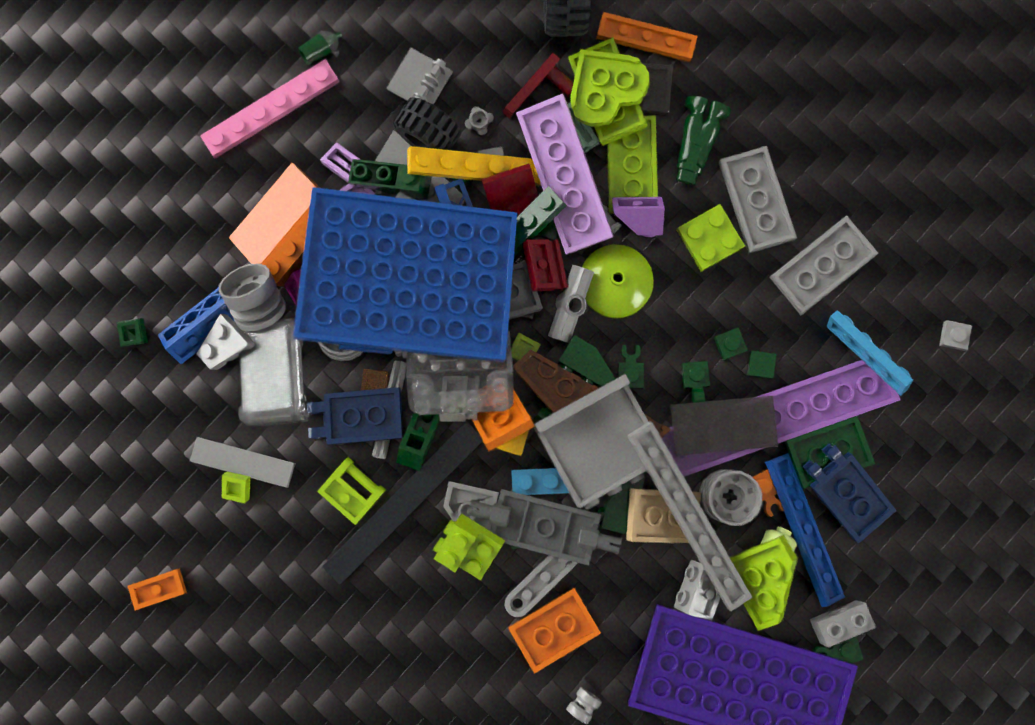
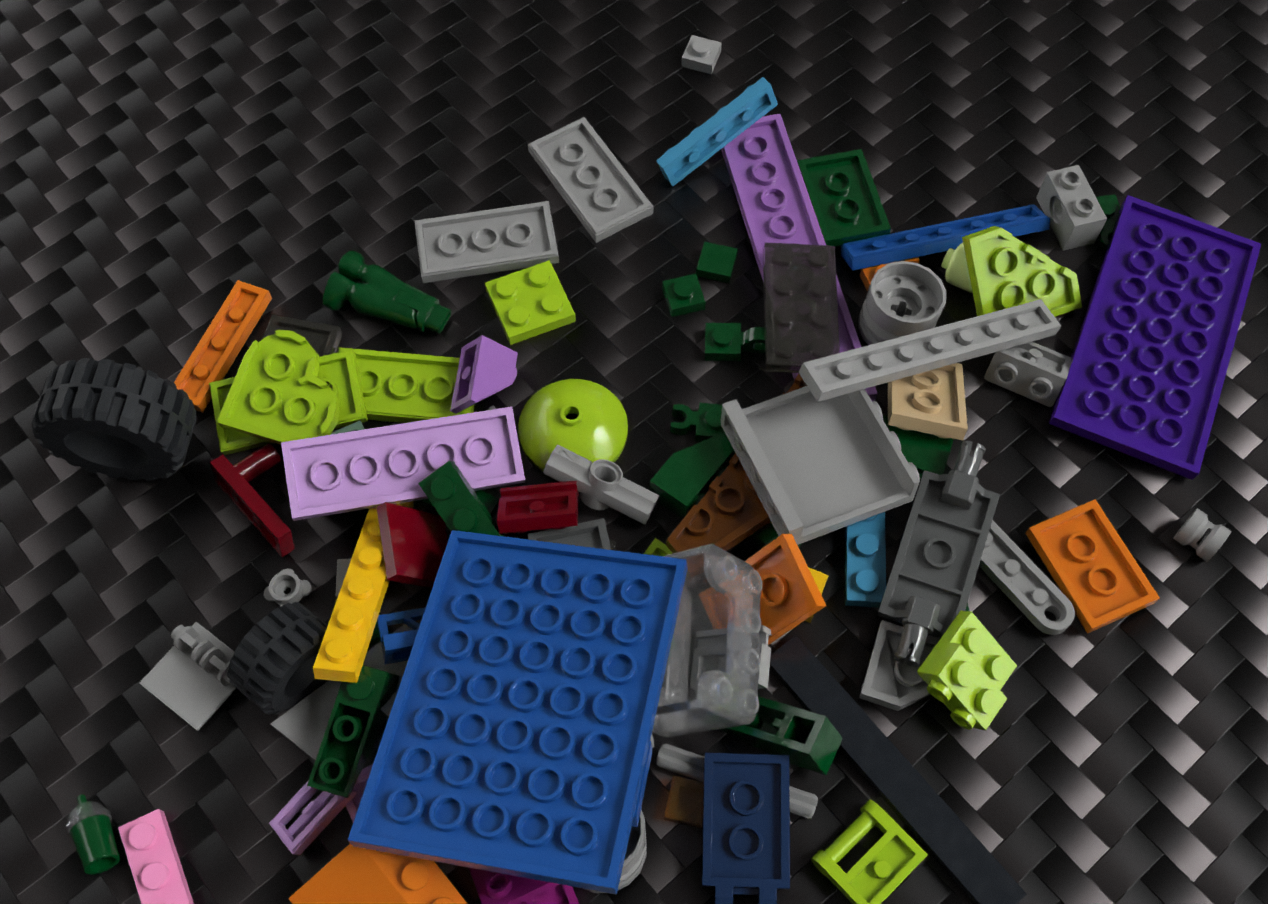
camera: 80 degrees left, 20 degrees down
dark blue tile [803,443,896,544] -> none

